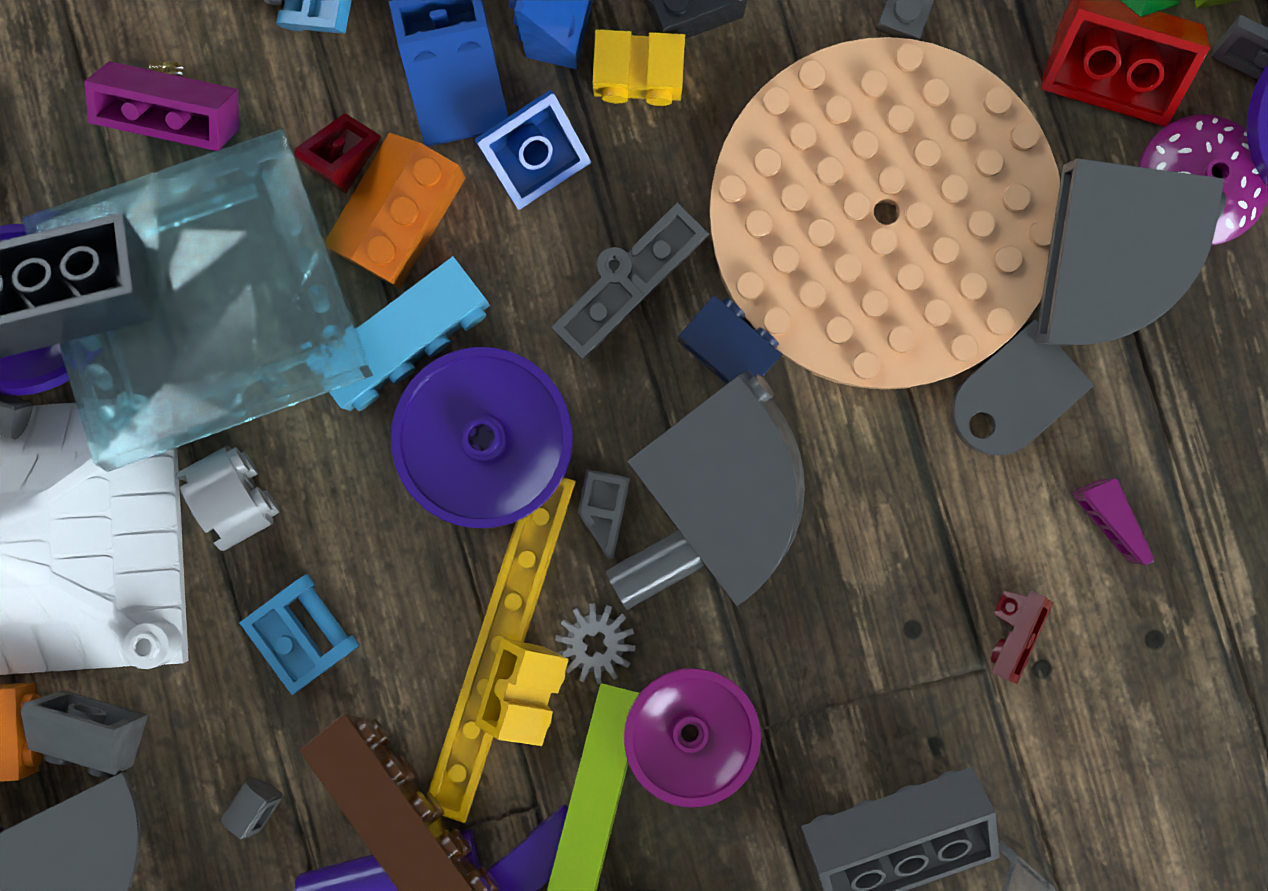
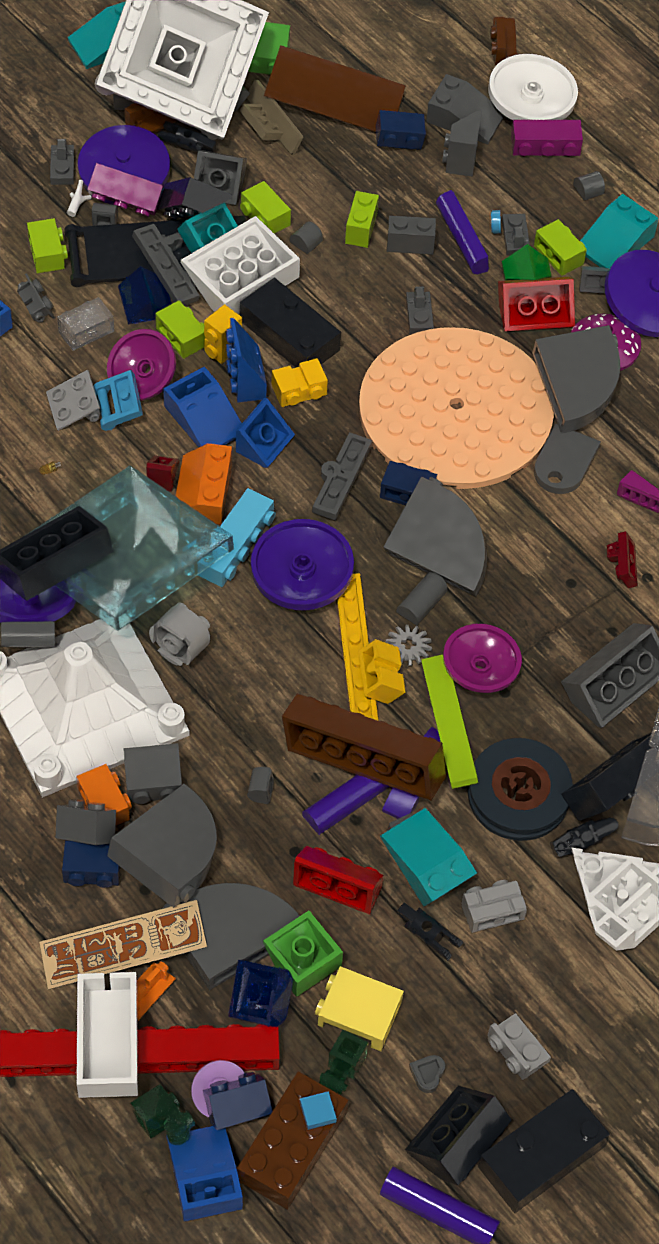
camera: 30 degrees left, 30 degrees down
magenta brick [84,61,239,151] -> none
dark azure plate [239,574,360,695] -> none
dark grey tile [578,469,630,559] -> none

